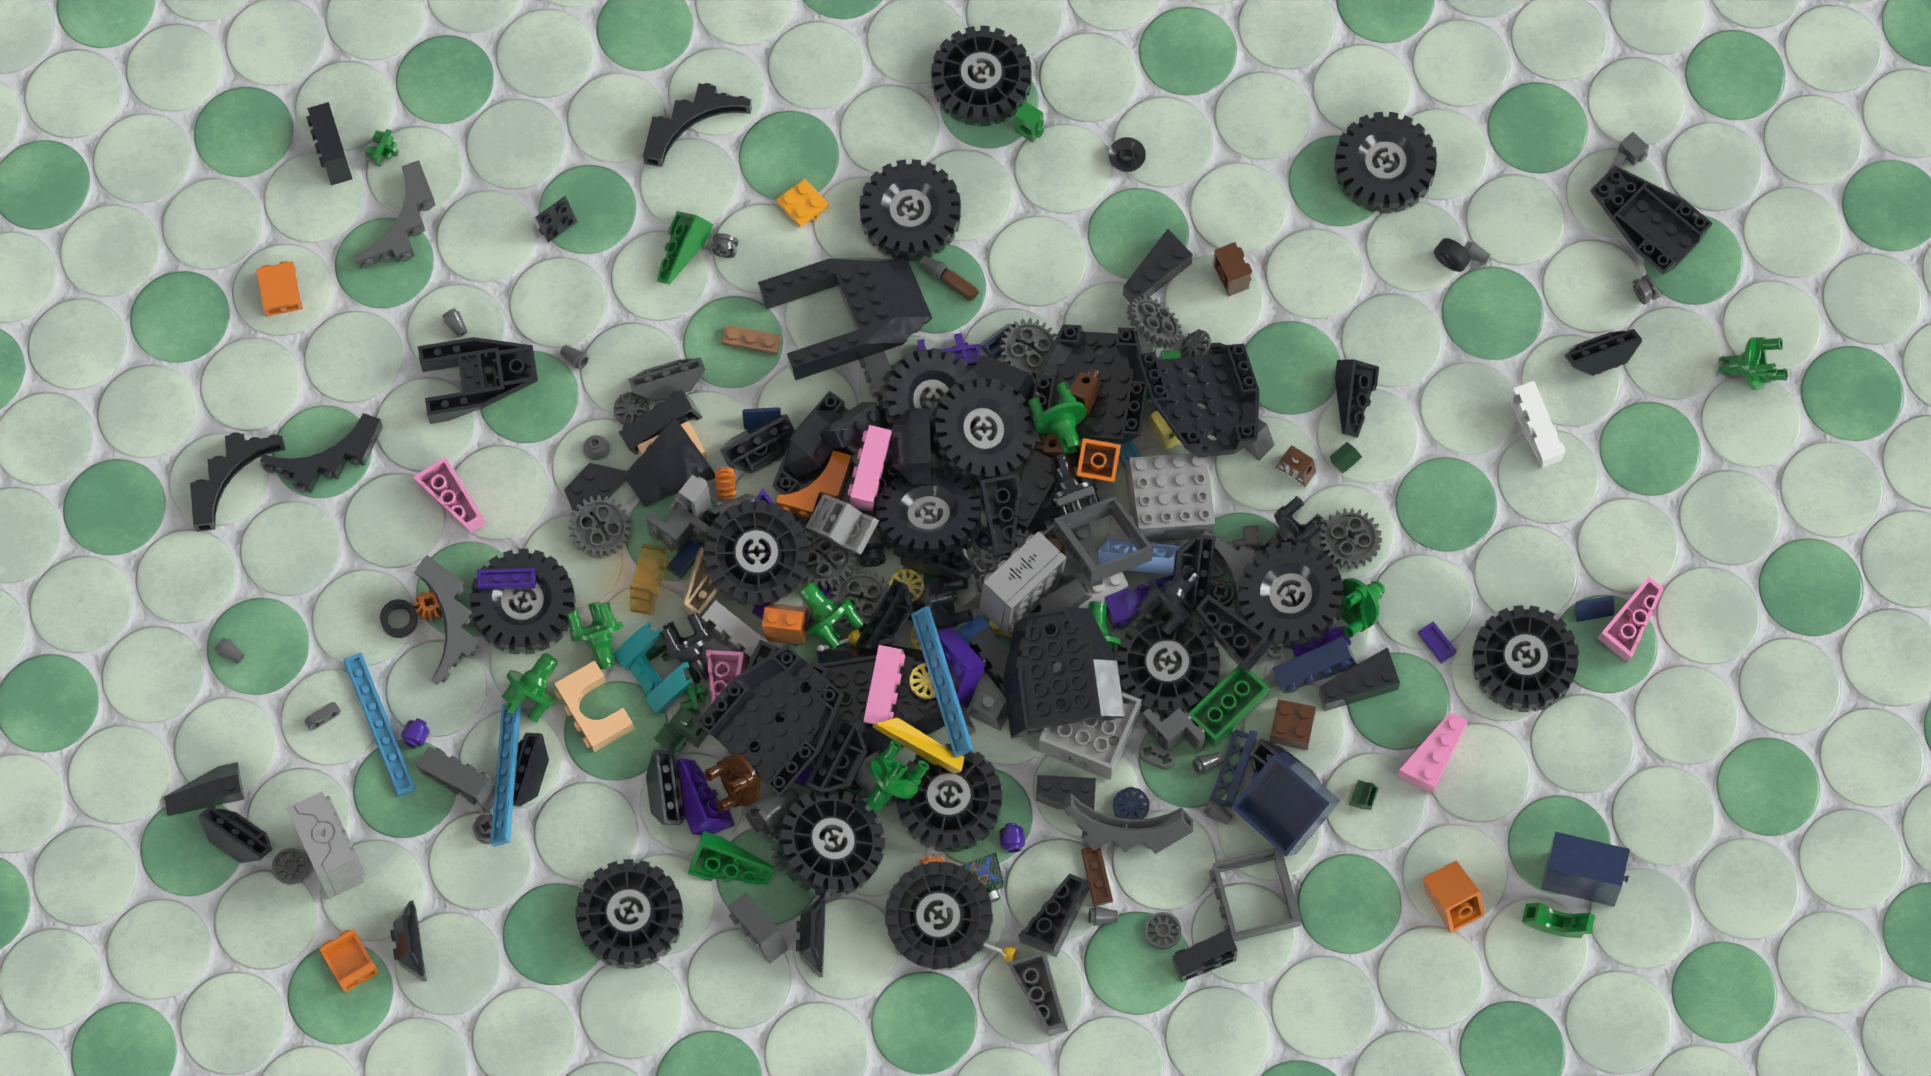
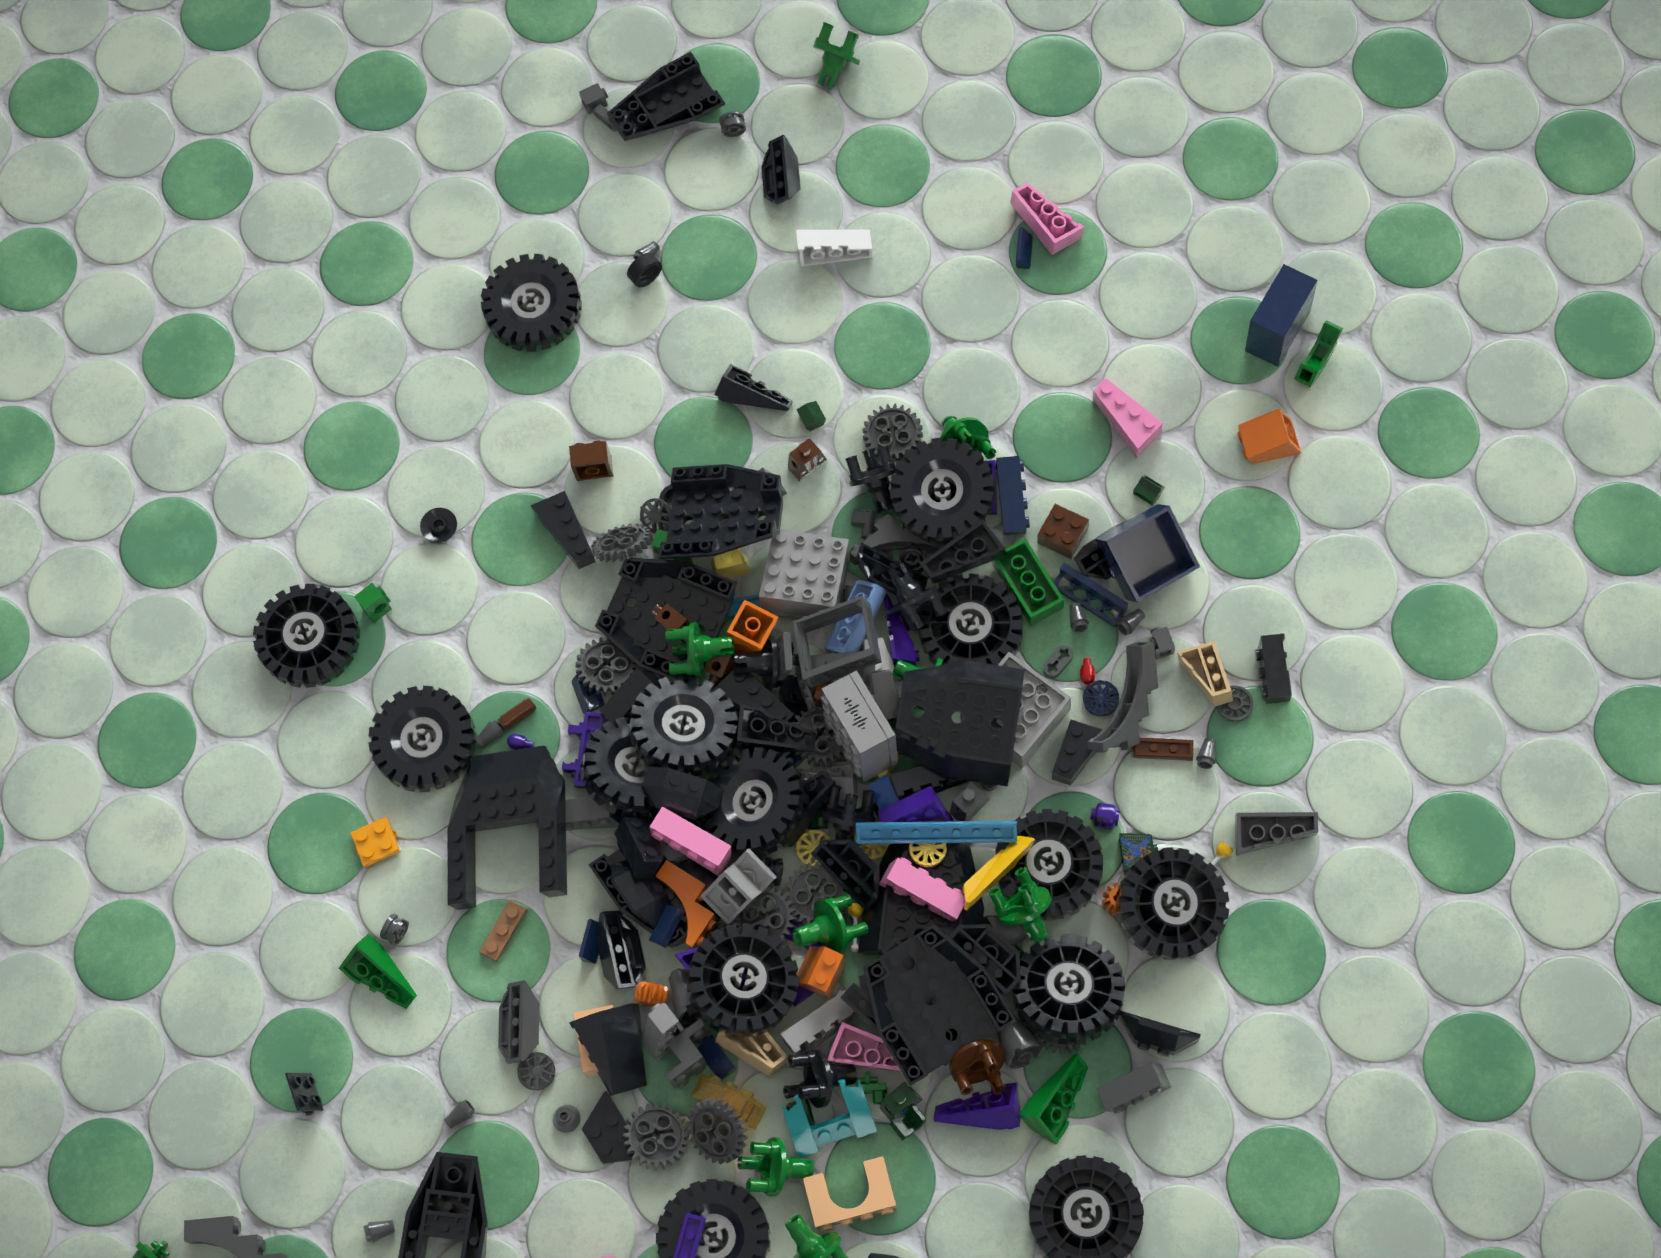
camera: 65 degrees left, 0 degrees up
black wedge [619,390,703,455] -> none
black arch [643,83,752,167] -> none
black wedge [646,750,686,826] -> none
black wedge [1018,873,1090,957] -> none
dark grey bracket [1142,708,1205,753] -> none
dark grey window [1209,848,1301,942] -> none
black wedge [1319,647,1400,711] -> none
dark purple tile [1418,621,1457,663] -> none
black wheel [1472,605,1579,712] -> none
none -> dark purple cylinder [507,734,534,750]
none -> dark blue slope [649,905,684,948]
none -> dark grey gear [686,1097,748,1164]
none -> red cylinder [1080,658,1095,685]
none -> dark grey brick [1149,627,1175,660]
none -> tan wedge [1177,641,1233,707]

